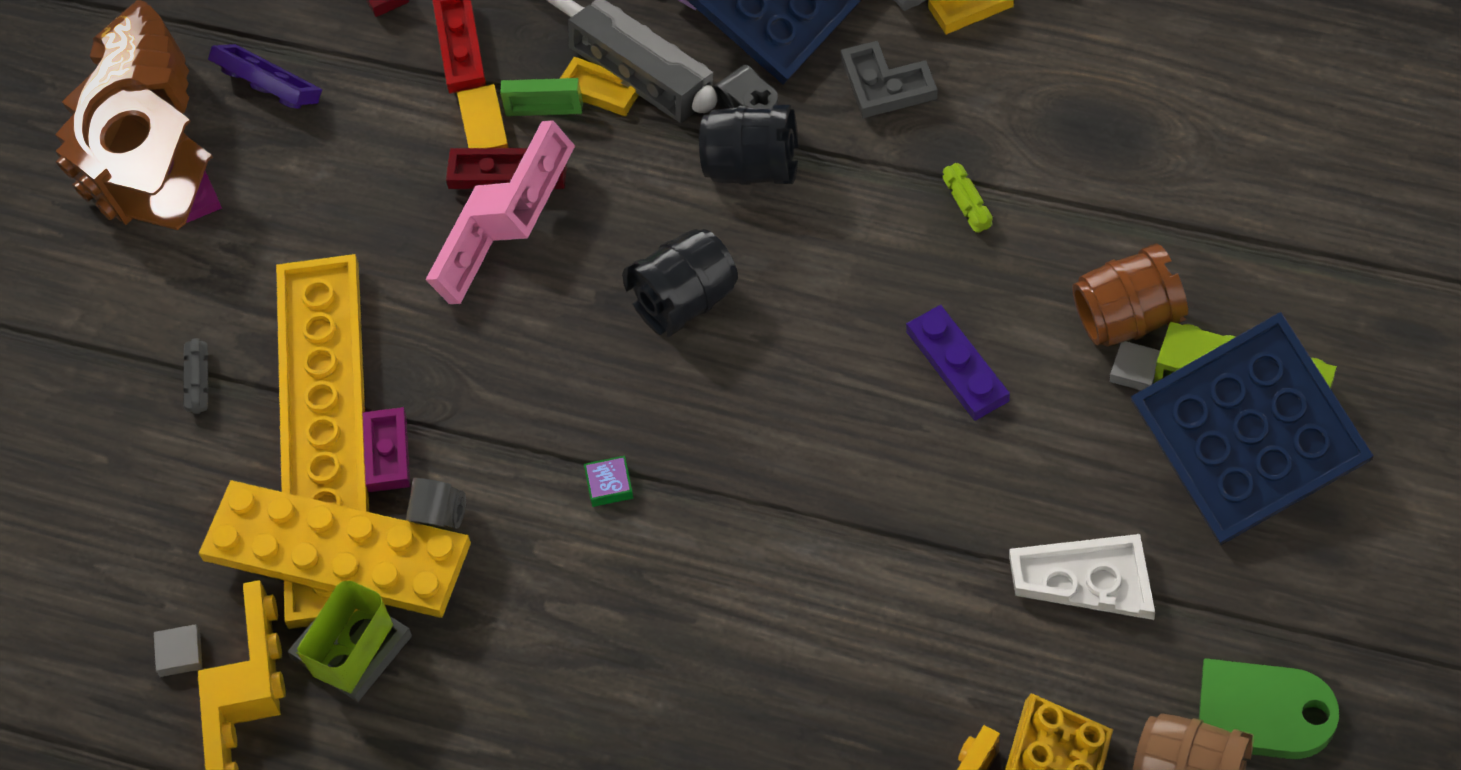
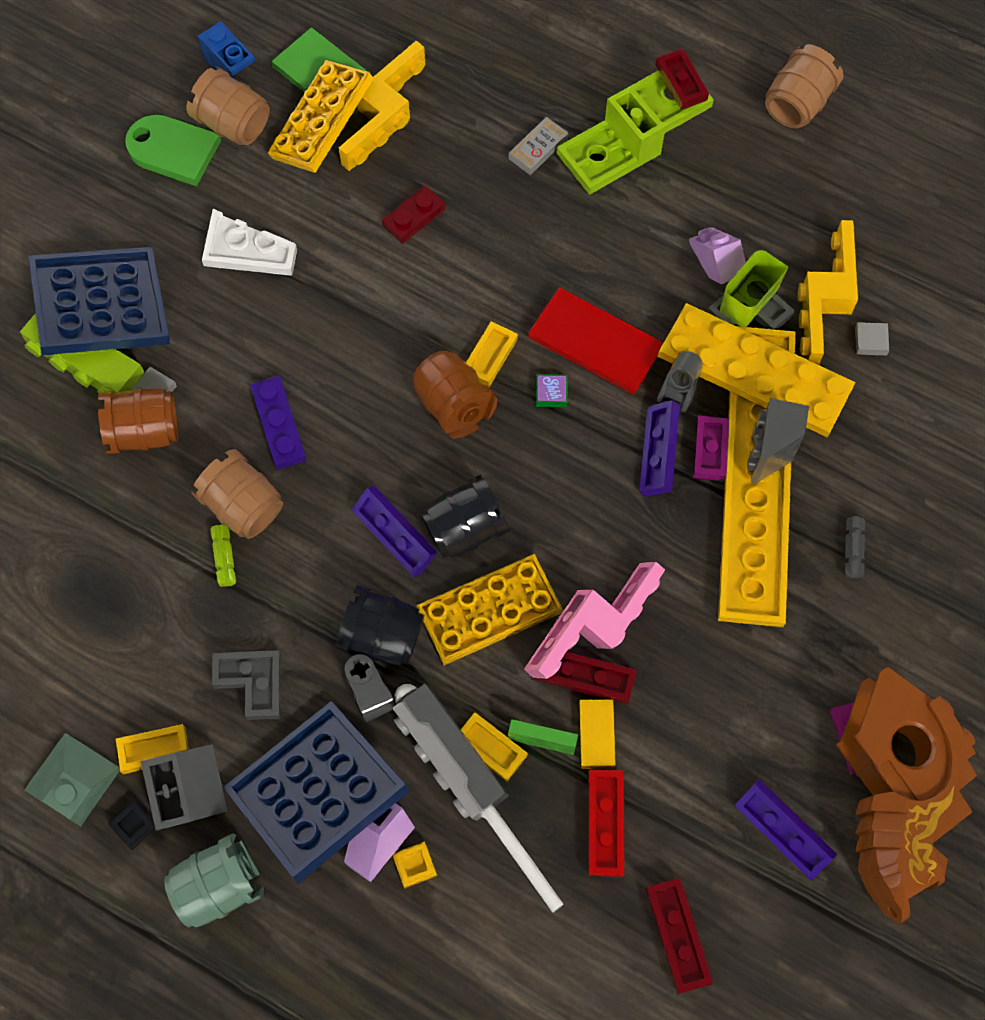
camera: 175 degrees left, 10 degrees up
none -> medium nougat piece [192,449,283,539]
none -> dark purple plate [352,486,437,578]
none -> dark red plate [382,185,446,244]
none -> dark orange piece [413,350,498,439]
none -> yellow tile [416,554,563,666]
none -> yellow tile [466,321,518,387]
none -> red tile [528,287,664,395]
none -> dark purple plate [639,400,680,497]
none -> lavender slope [689,227,746,284]
none -> dark grey slope [747,398,809,484]

